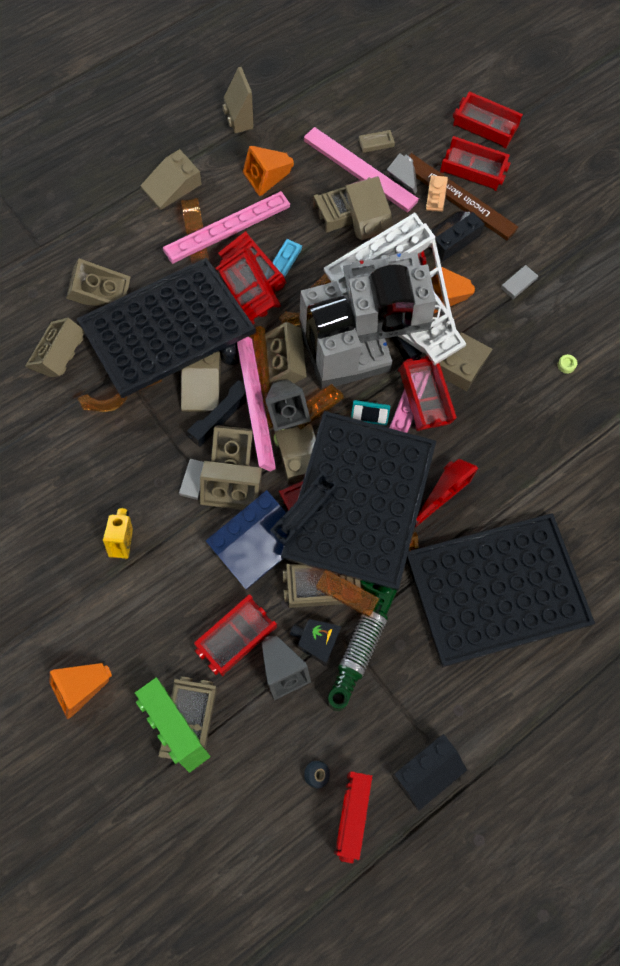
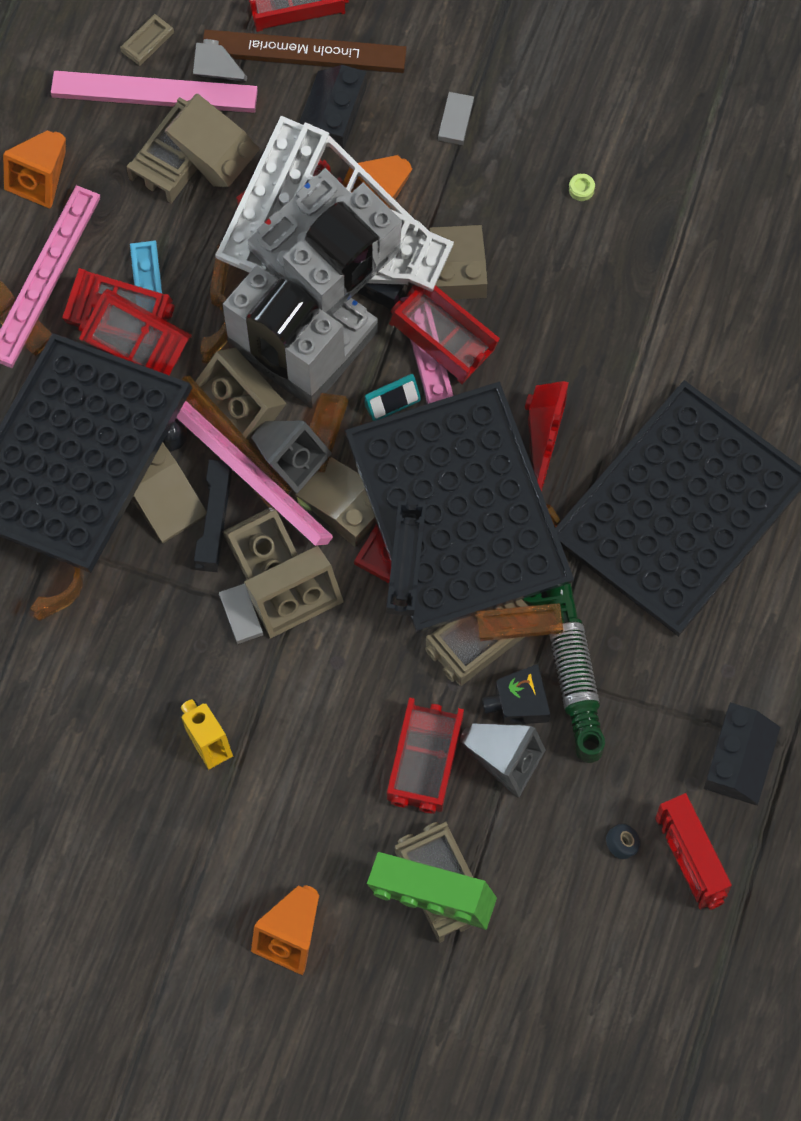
camera: 30 degrees left, 0 degrees up
dark blue slope [206,490,288,590] -> none
light nougat plate [426,176,448,212] -> none

